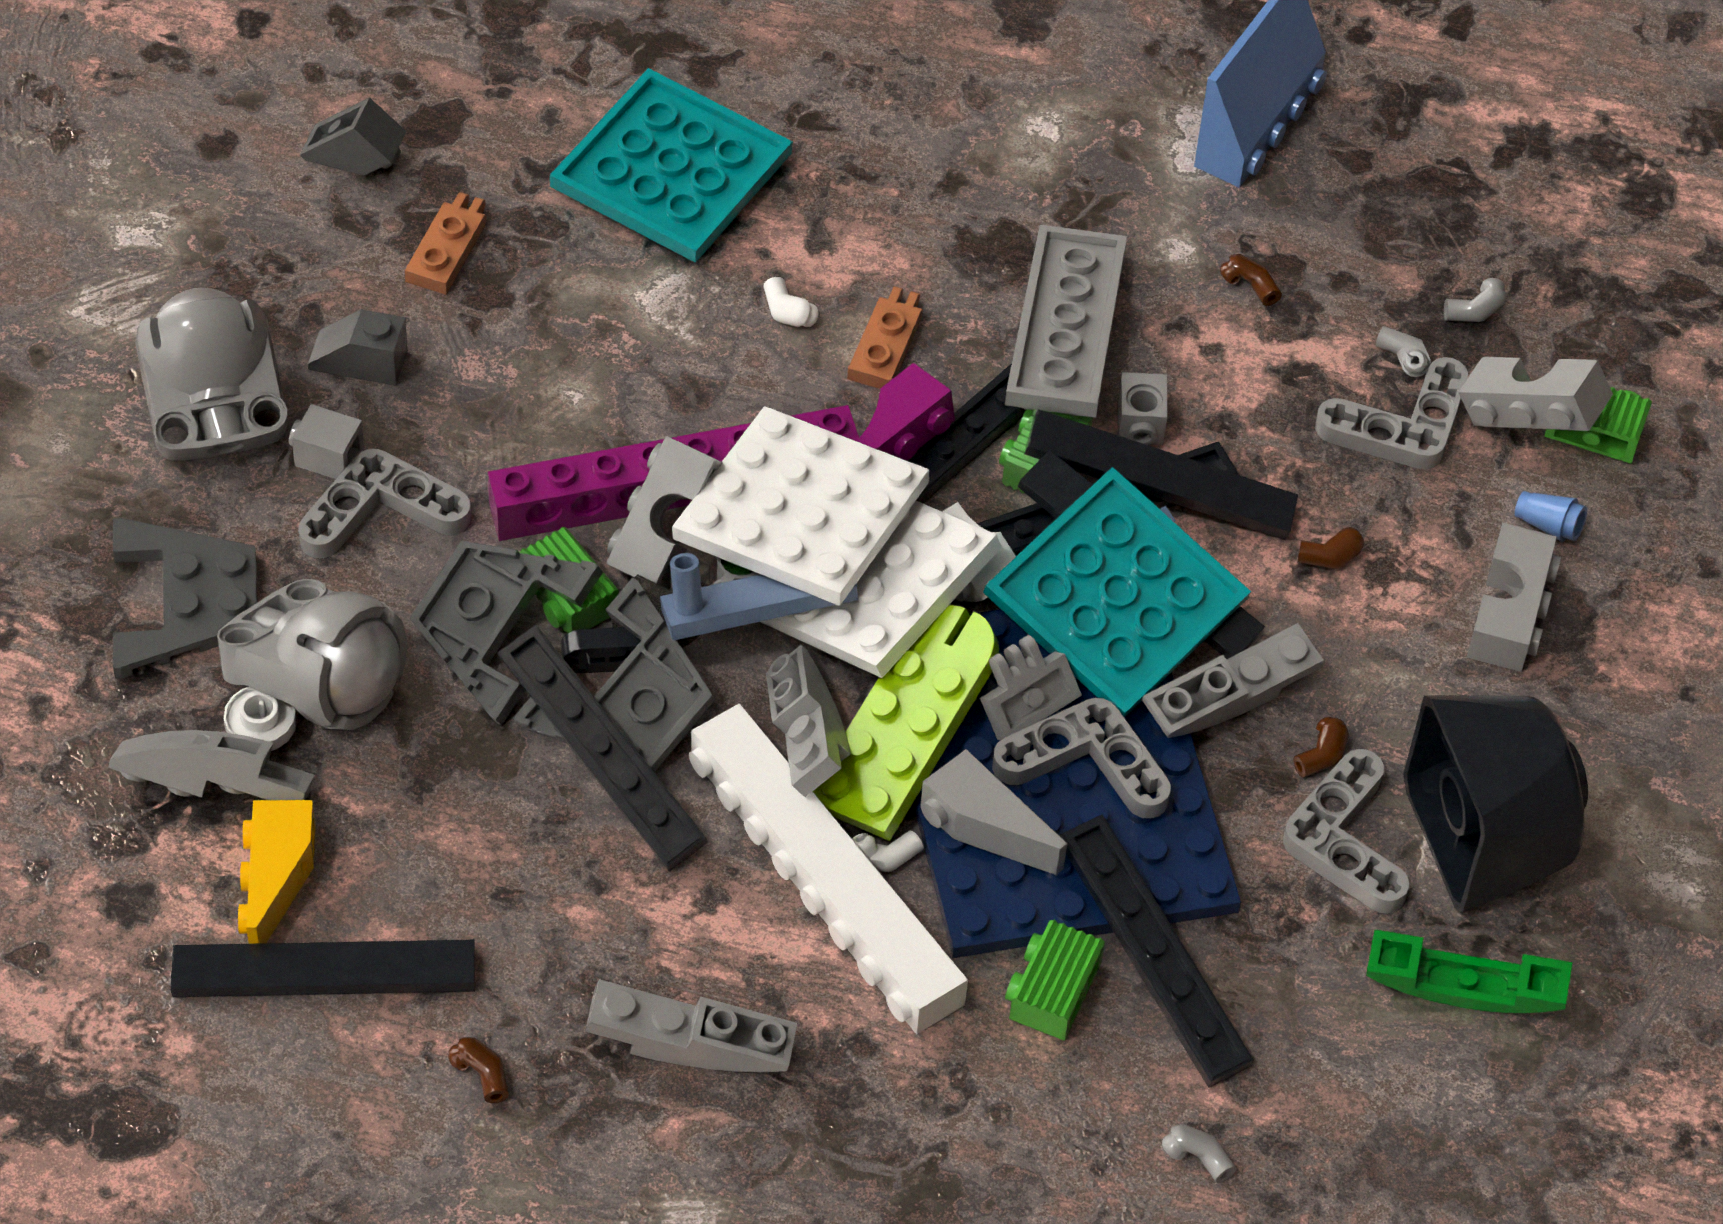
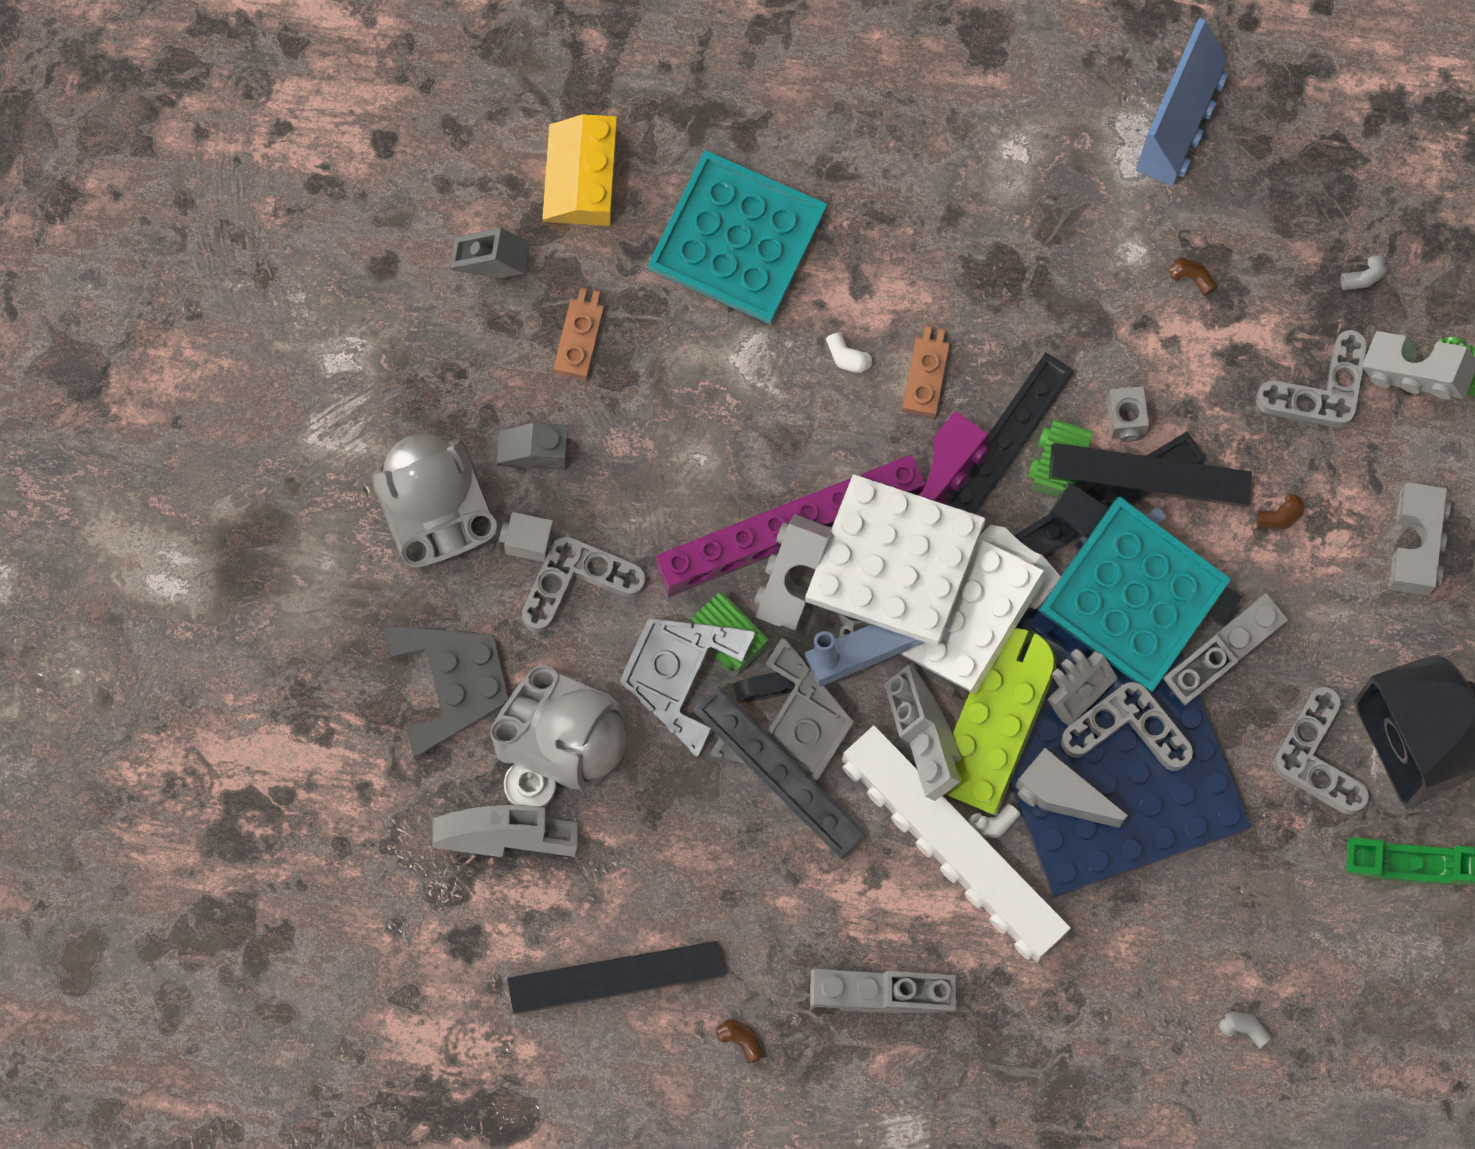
camera: 10 degrees left, 20 degrees up
yellow slope [238,800,316,944] -> none
light grey plate [1005,225,1127,418] -> none
bright green brick [1005,920,1105,1041] -> none
black tile [1060,814,1254,1088] -> none
reddish brown arm [1293,717,1349,778] -> none
light grey arm [1376,326,1431,377] -> none
medium blue cone [1515,491,1587,542] -> none
none -> yellow slope [543,114,617,226]

